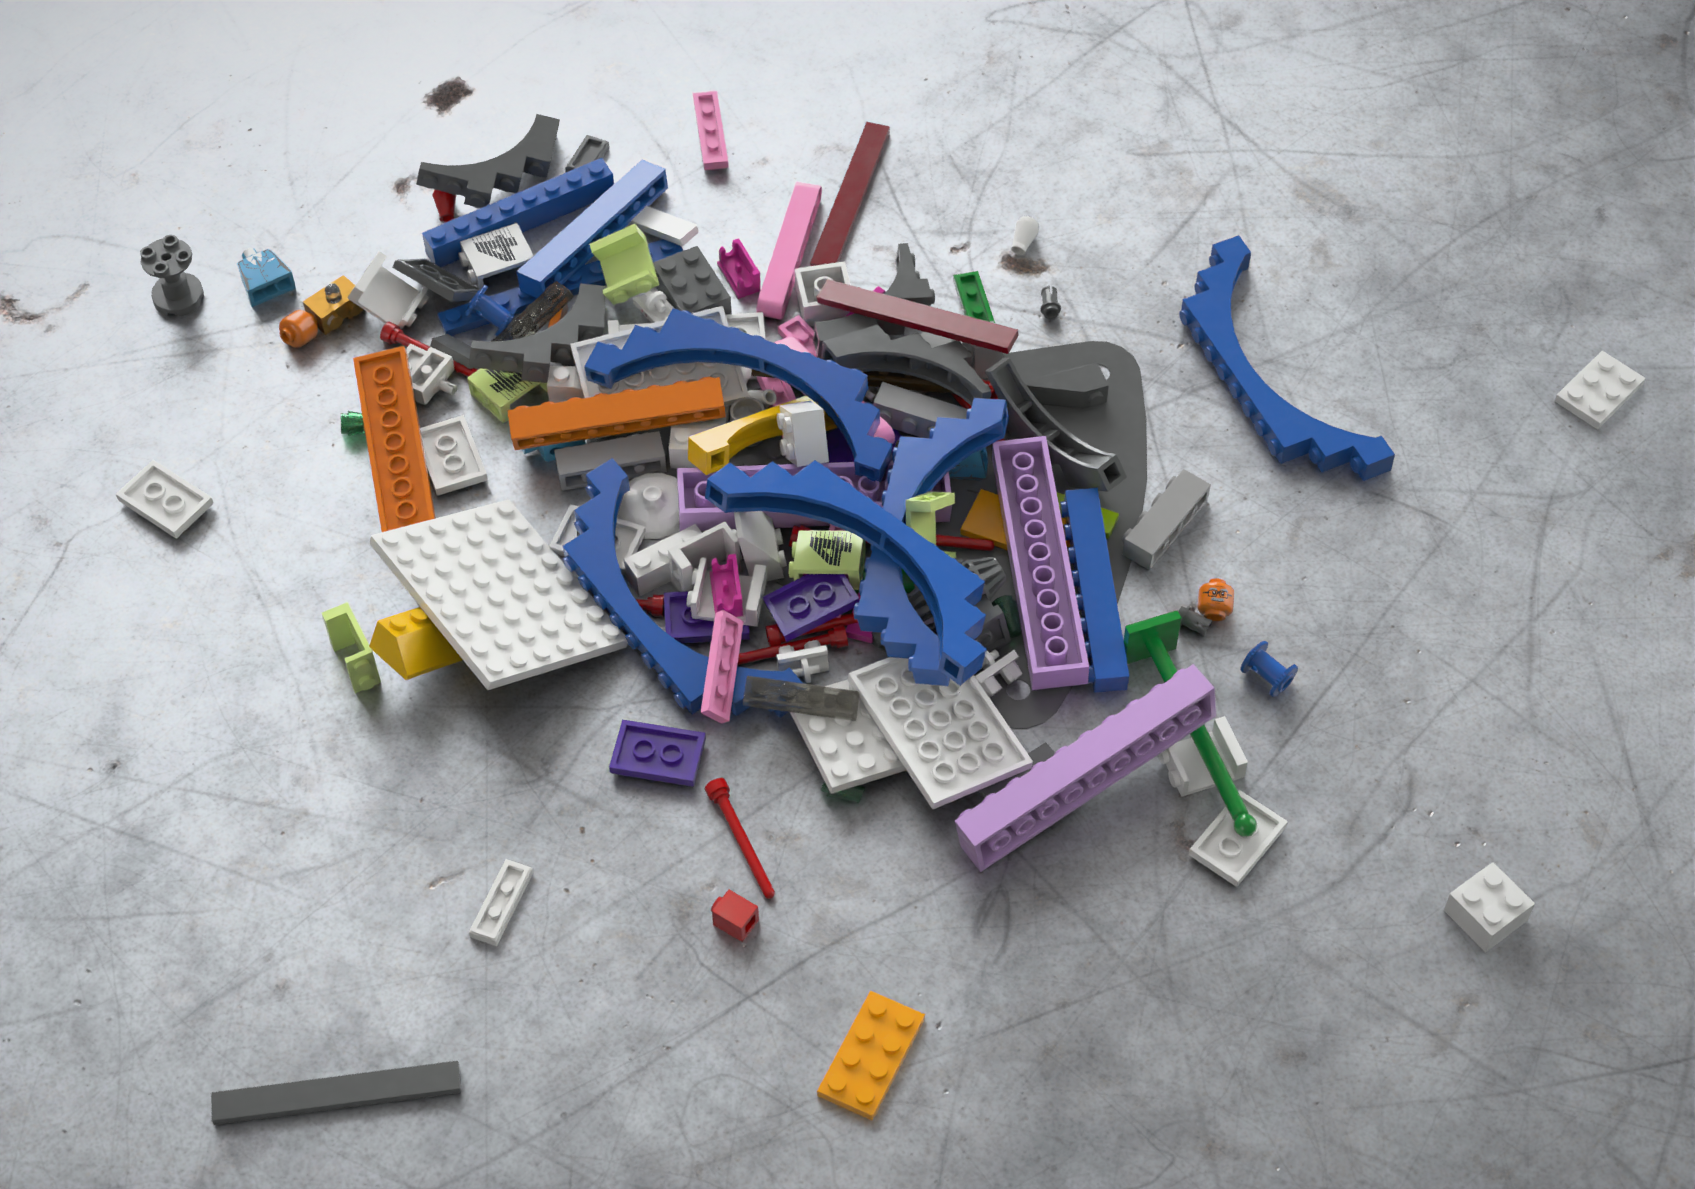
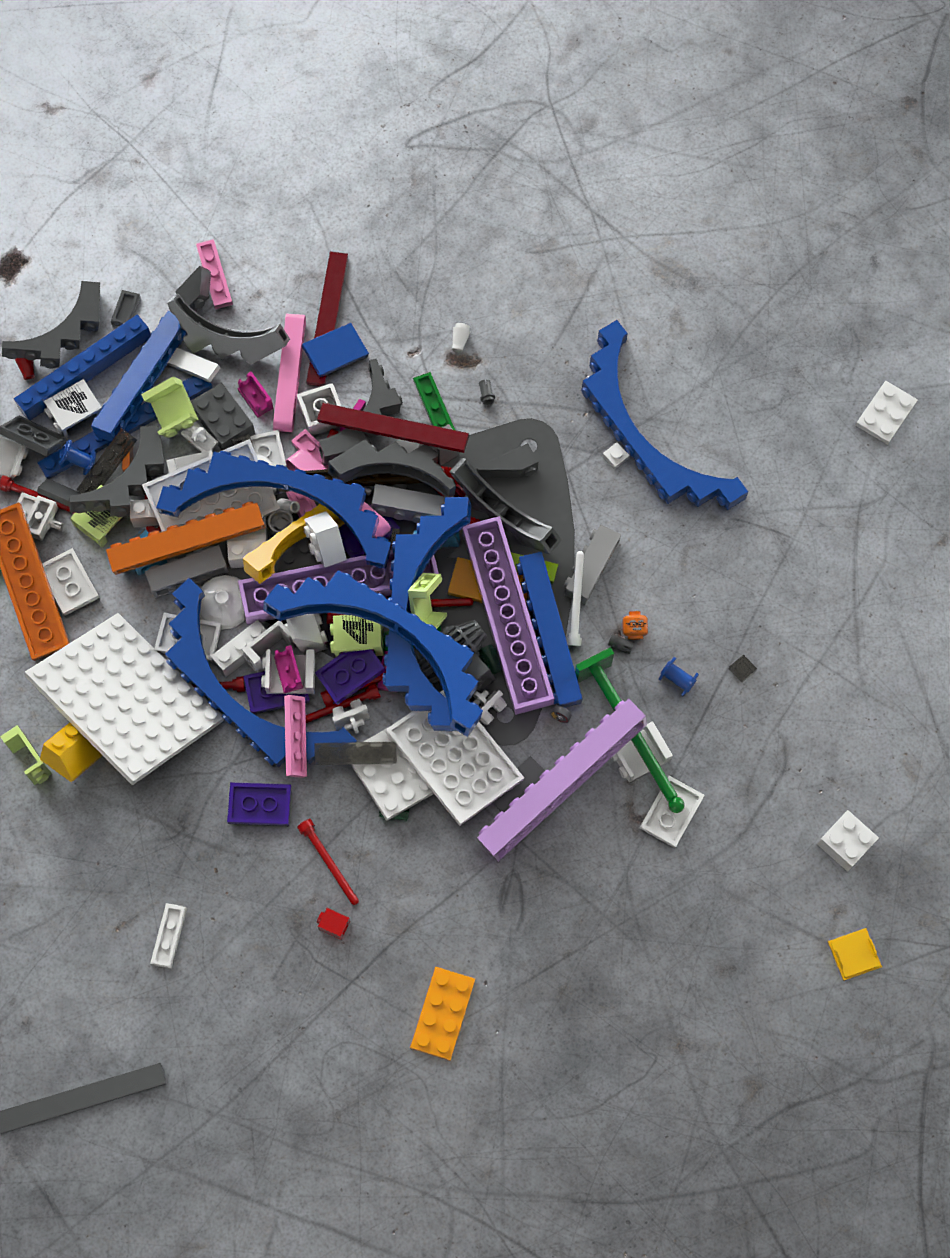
camera: 10 degrees left, 15 degrees up
none -> dark grey arch [167,293,290,366]
none -> dark grey slope [175,266,211,311]
none -> blue tile [302,323,369,377]
none -> dark grey tile [551,706,572,723]
none -> white piece [566,551,584,646]
none -> white plate [602,443,630,469]
none -> clear smoke tile [728,655,757,683]
none -> yellow piece [828,928,882,981]

